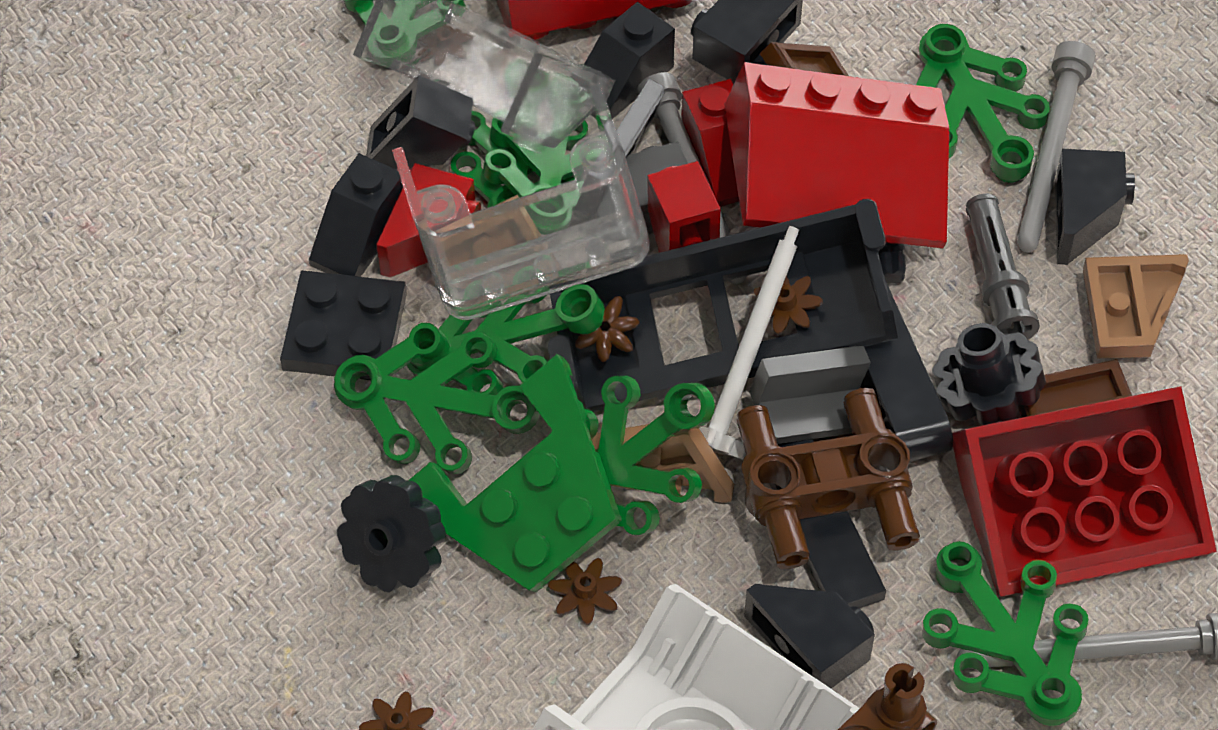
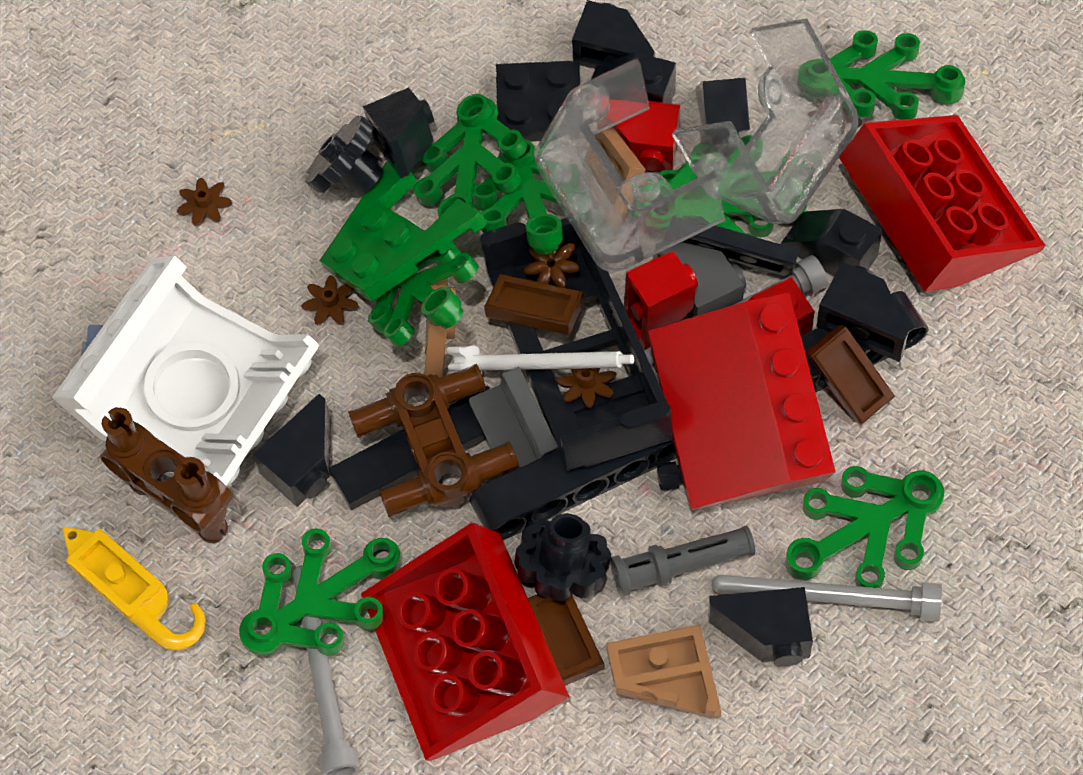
camera: 85 degrees right, 5 degrees up
none -> black slope [363,87,434,178]
none -> reddish brown tile [484,274,584,335]
none -> black slope [572,0,655,69]

